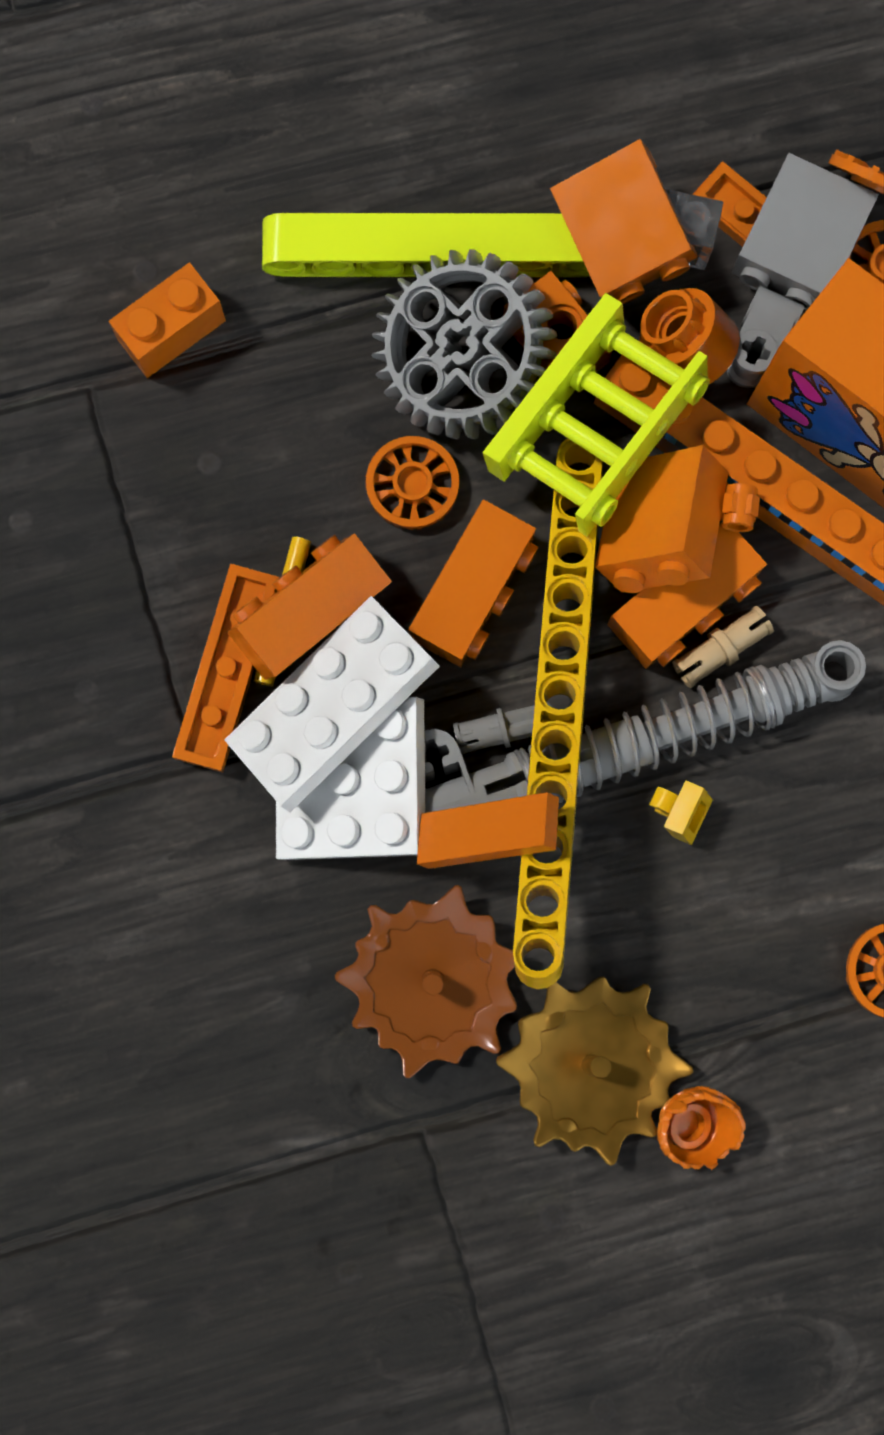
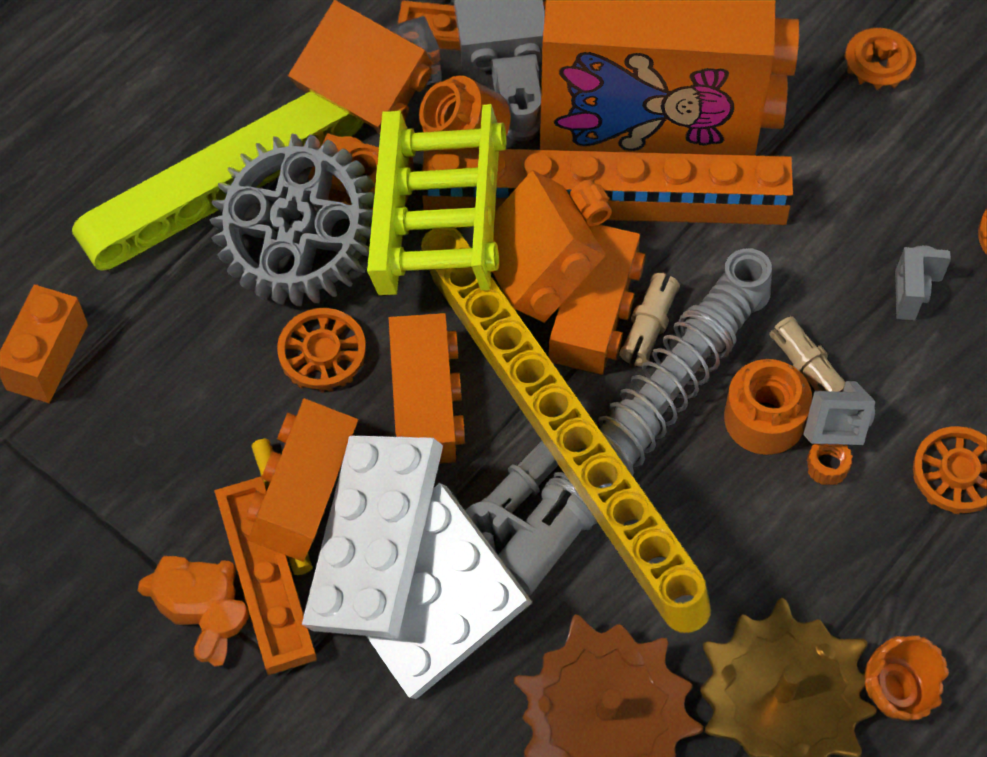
camera: 30 degrees left, 20 degrees down
orange tile [417,792,559,869] -> none
yellow tile [649,780,713,845] -> none
none -> orange animal [138,556,250,667]
none -> orange piece [724,359,812,455]
none -> tan pin [769,316,846,392]
none -> light grey bracket [803,381,876,445]
none -> orange axle [807,444,853,485]

